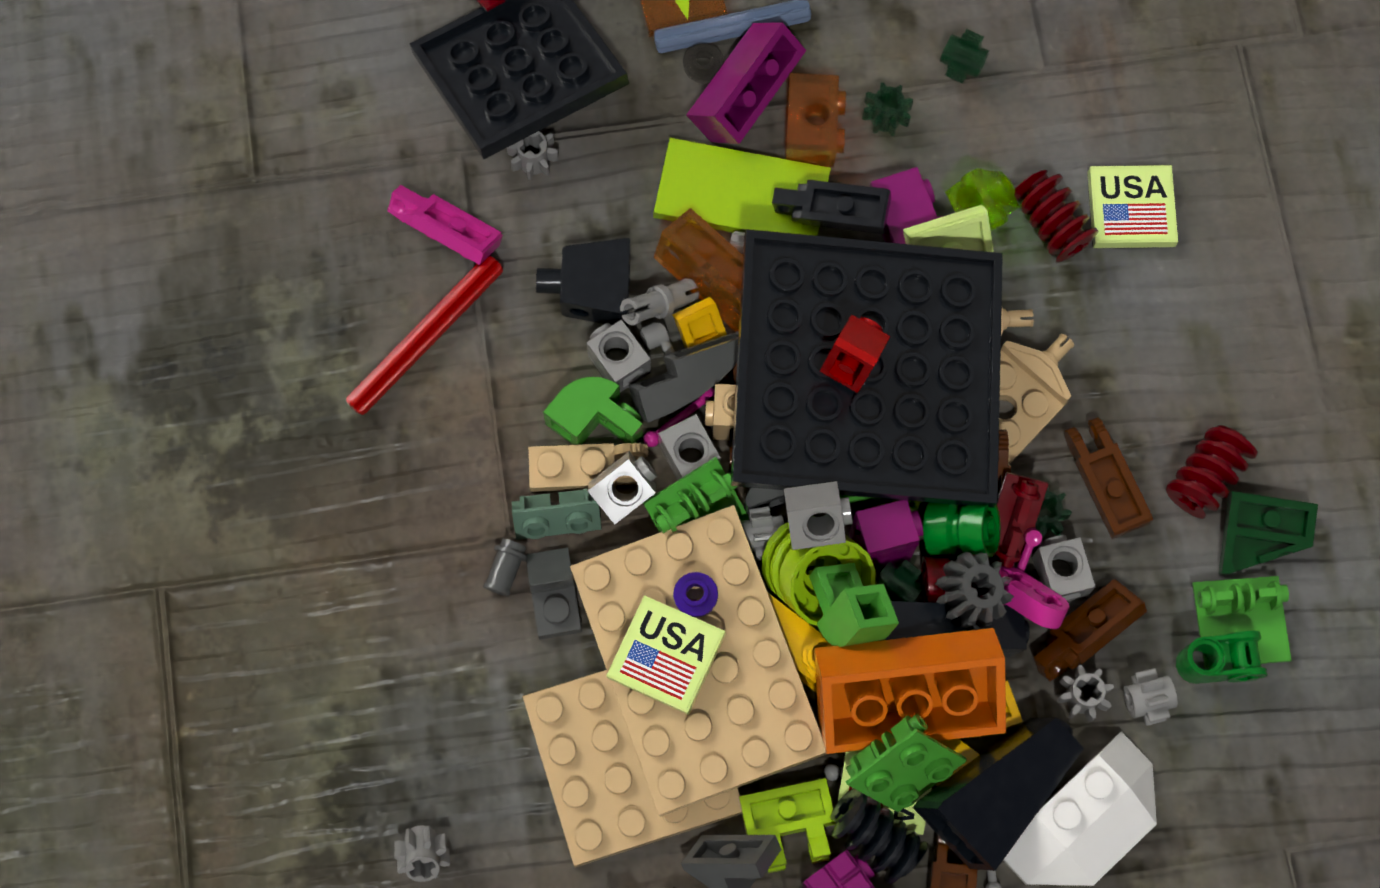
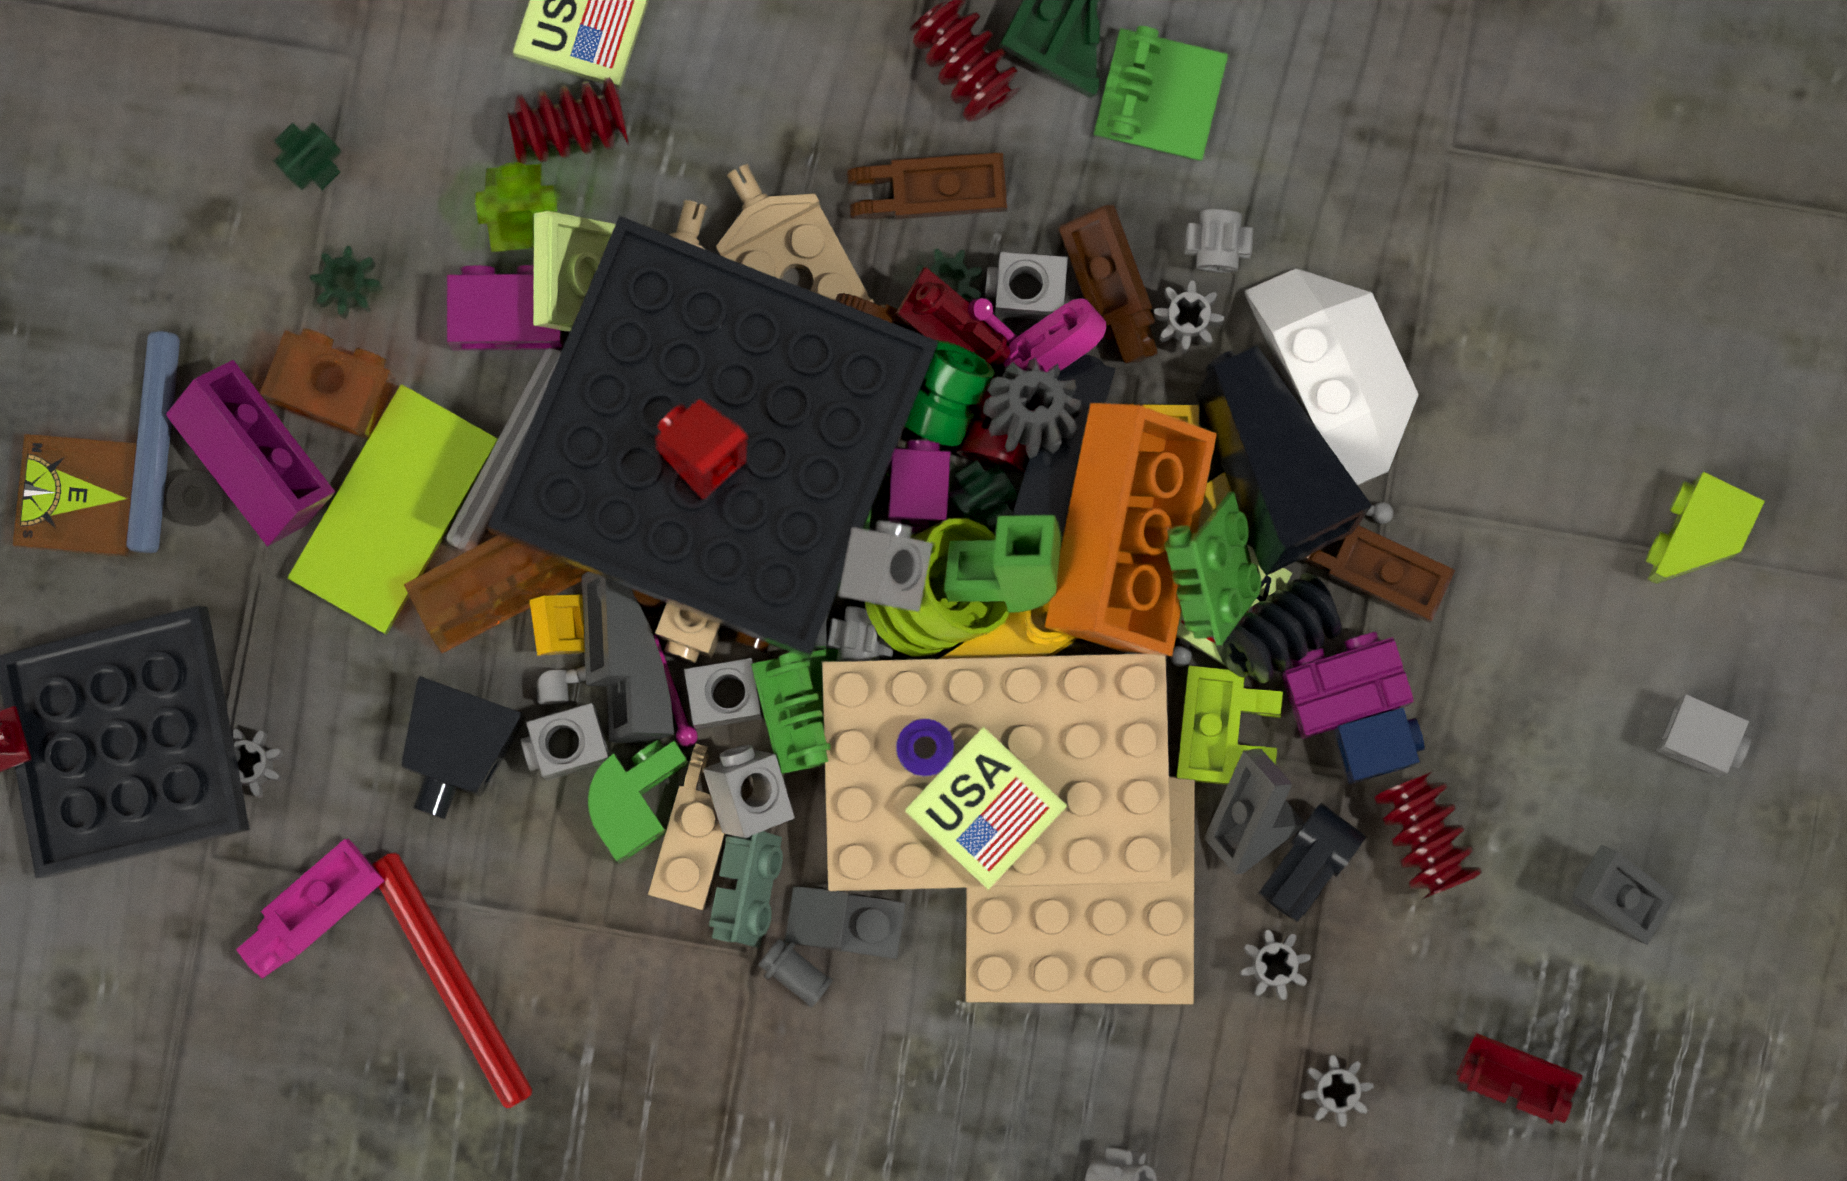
camera: 70 degrees left, 10 degrees up
light grey pin [620,278,699,325] -> none
black hinge [772,180,891,234] -> none
green piece [1176,631,1268,684] -> none

